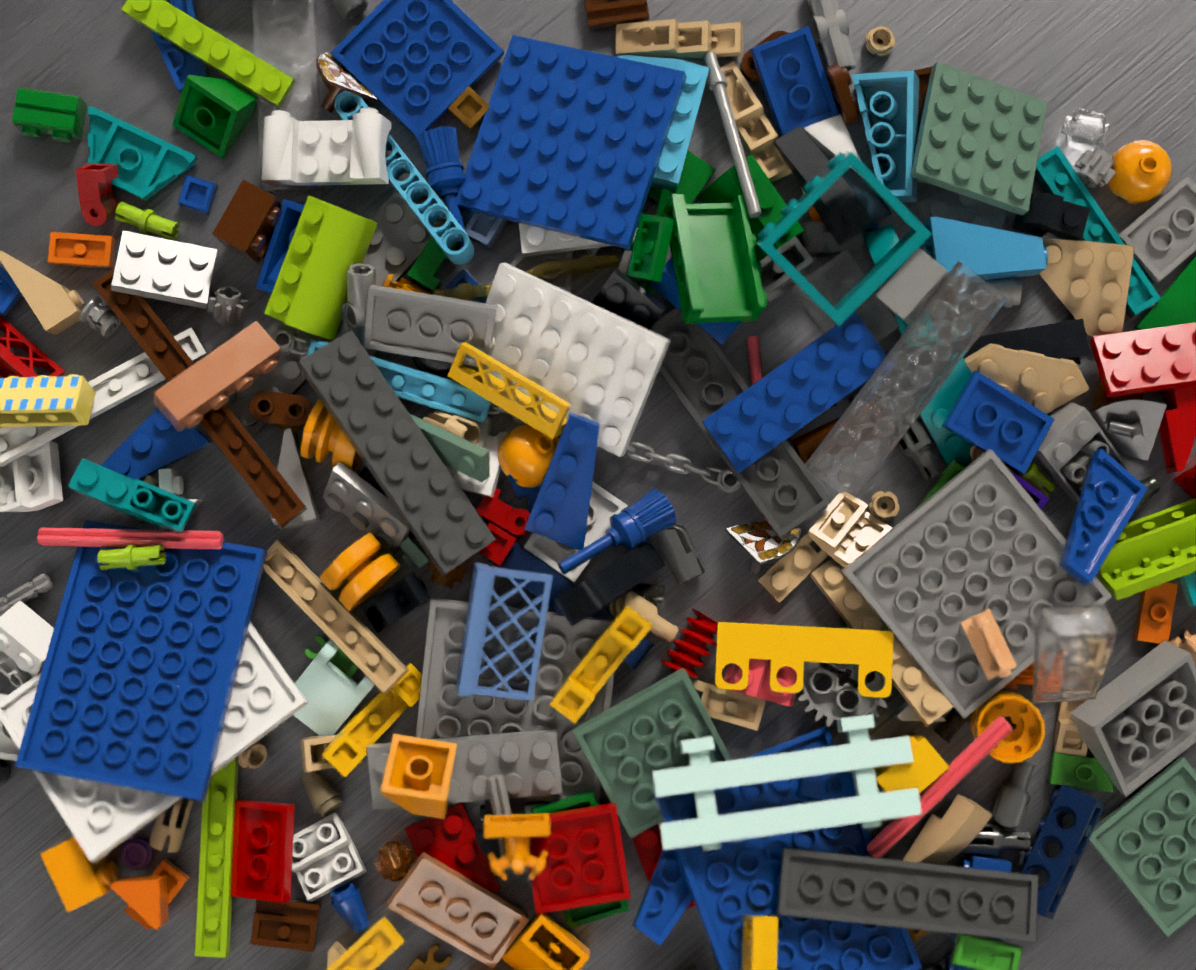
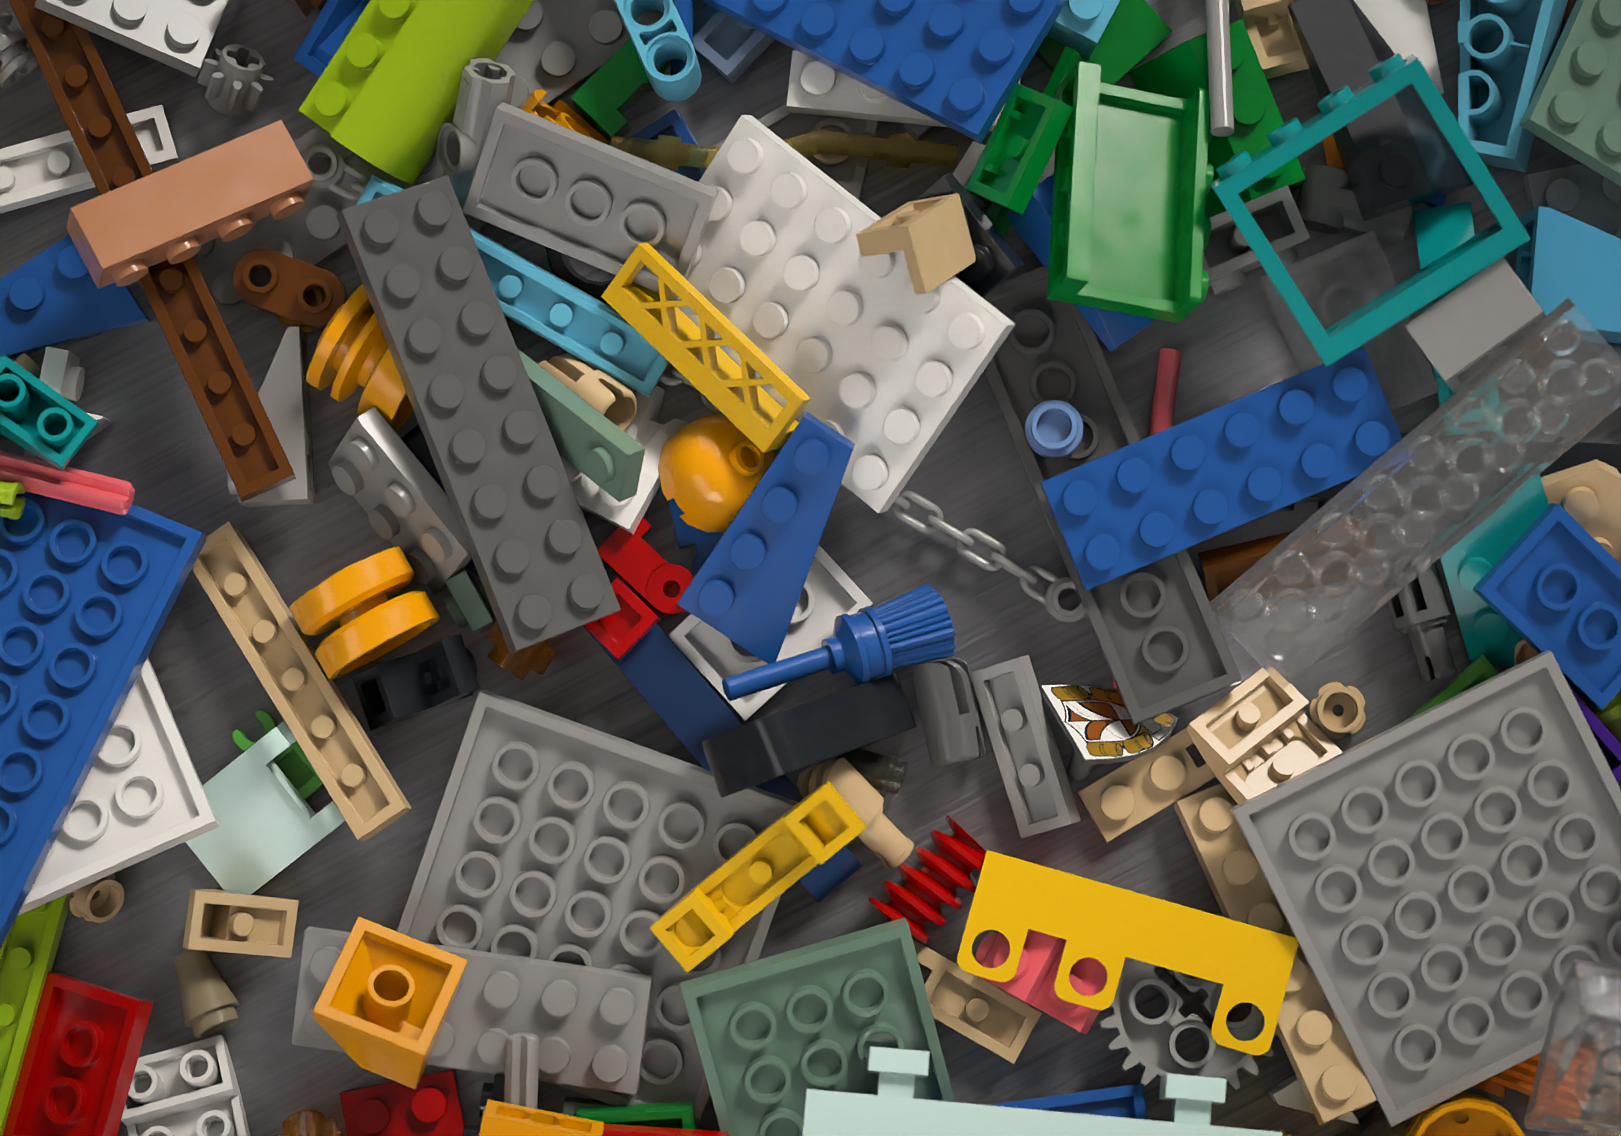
camera: 20 degrees right, 0 degrees up
yellow slope [322,663,422,778] -> none
medium blue fence [456,563,553,701] -> none
light nougat hinge [960,609,1017,680] -> none
none -> tan panel [856,193,976,295]
none -> light grey plate [970,655,1081,839]
none -> medium blue plate [1025,400,1083,458]

